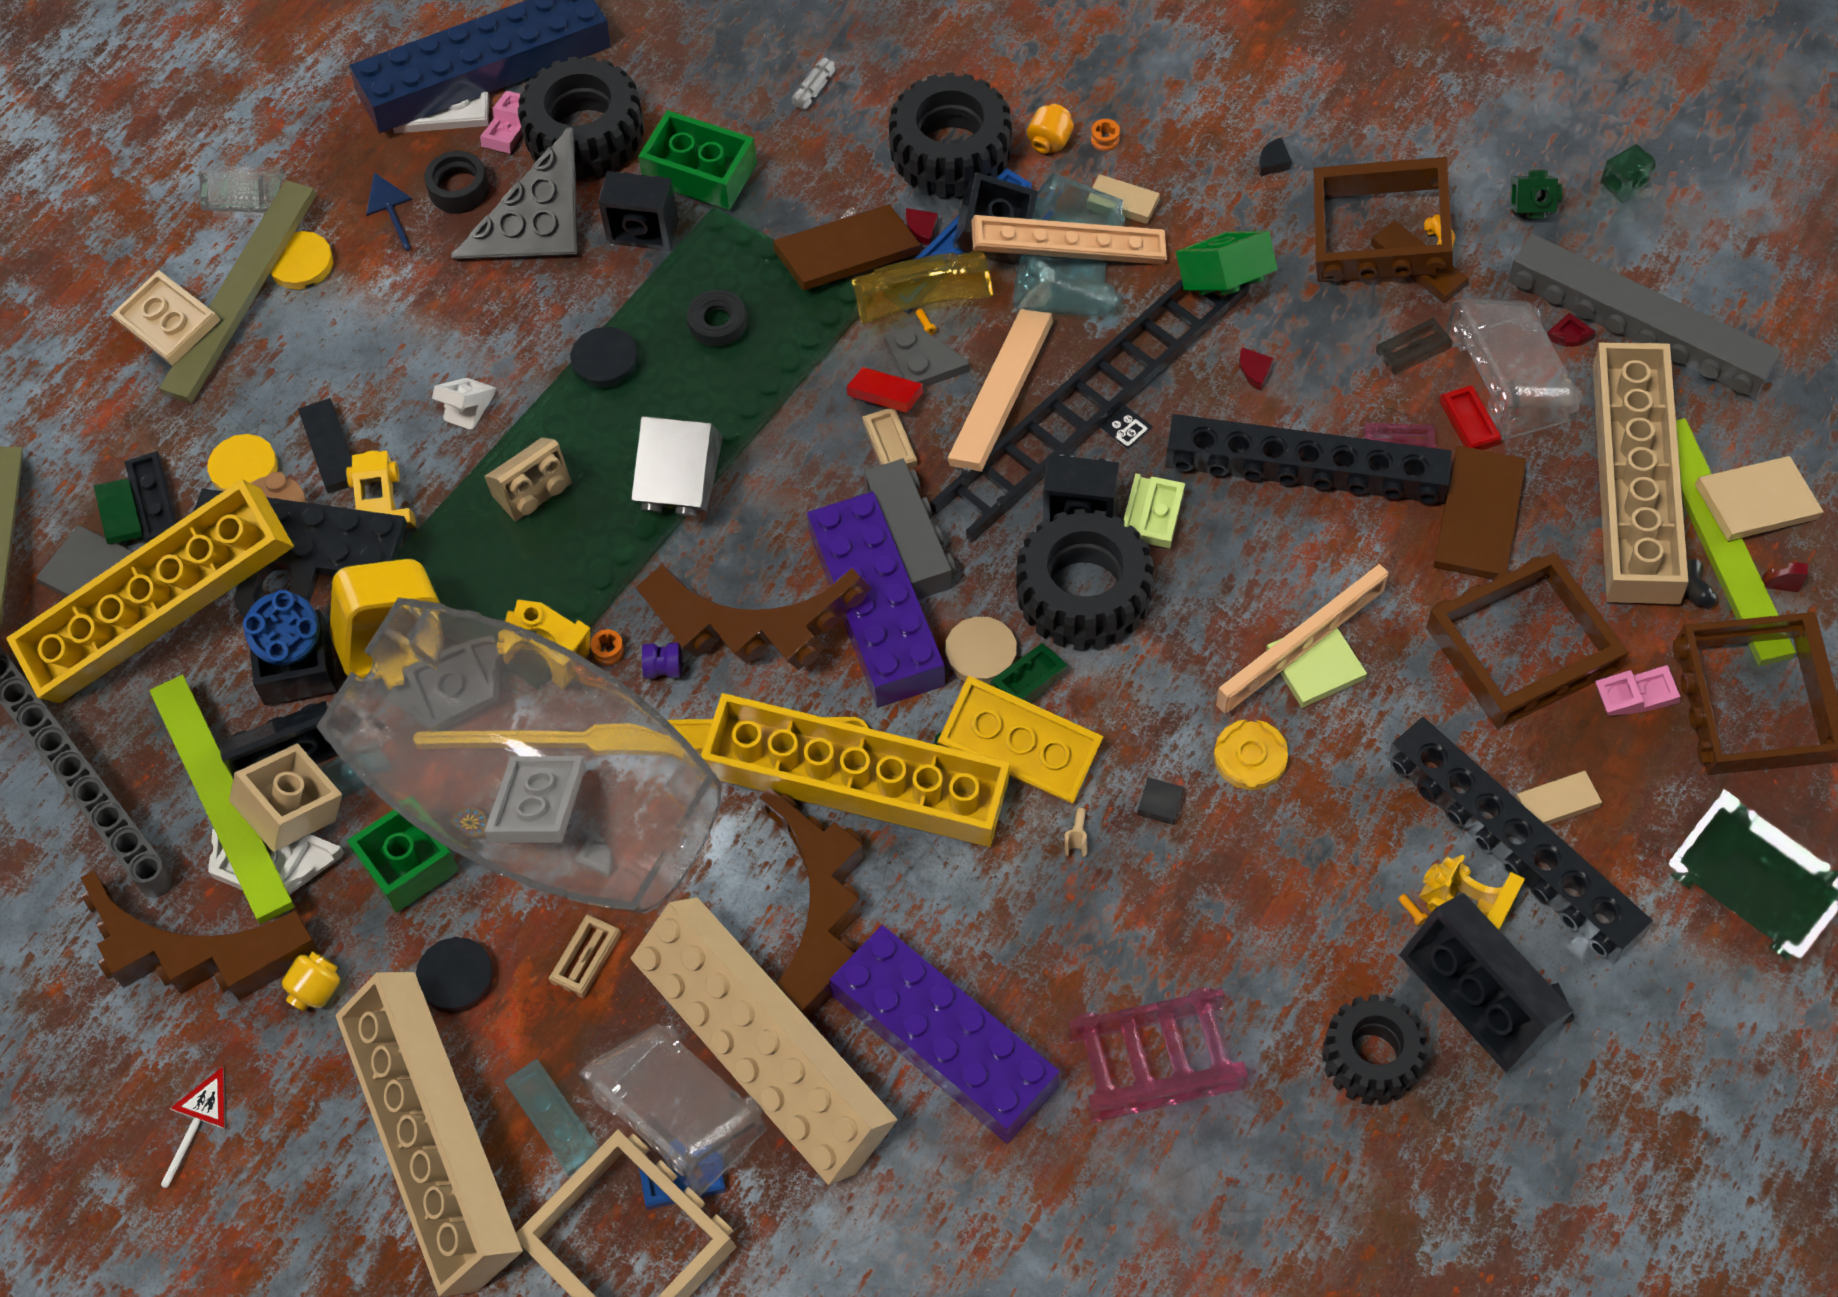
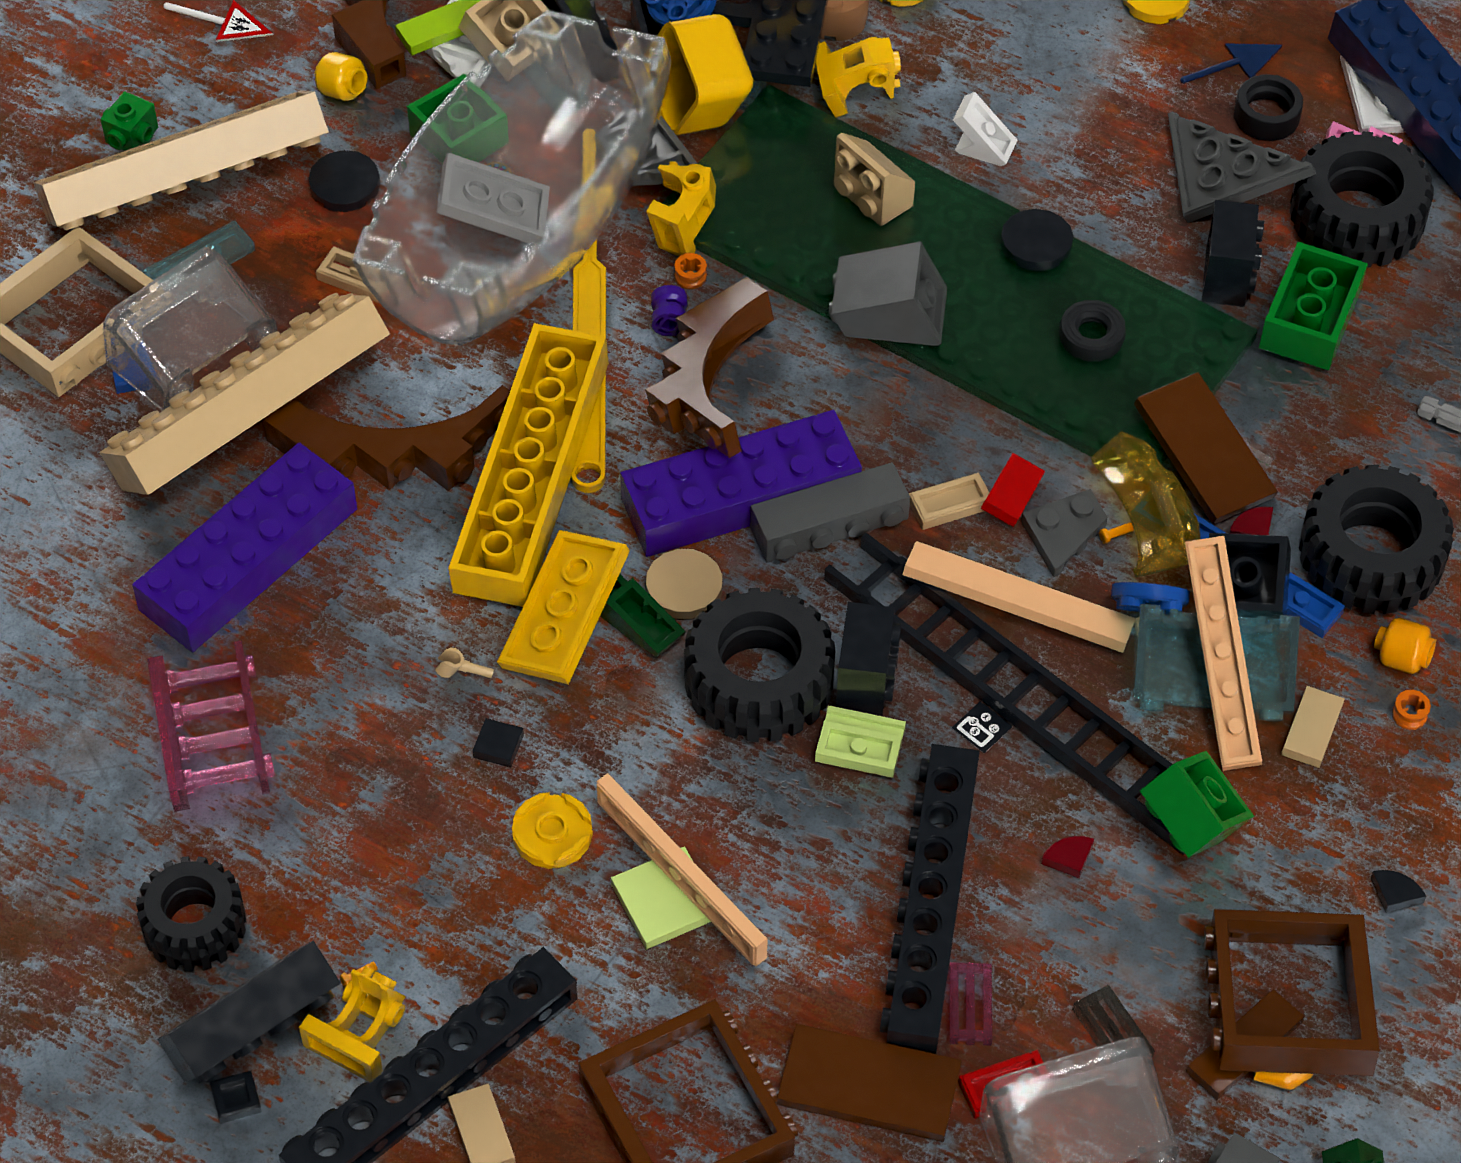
camera: 85 degrees right, 5 degrees down
black tile [298,398,352,494] -> none
none -> green brick [100,91,159,151]
none -> blue tile [1111,582,1190,615]

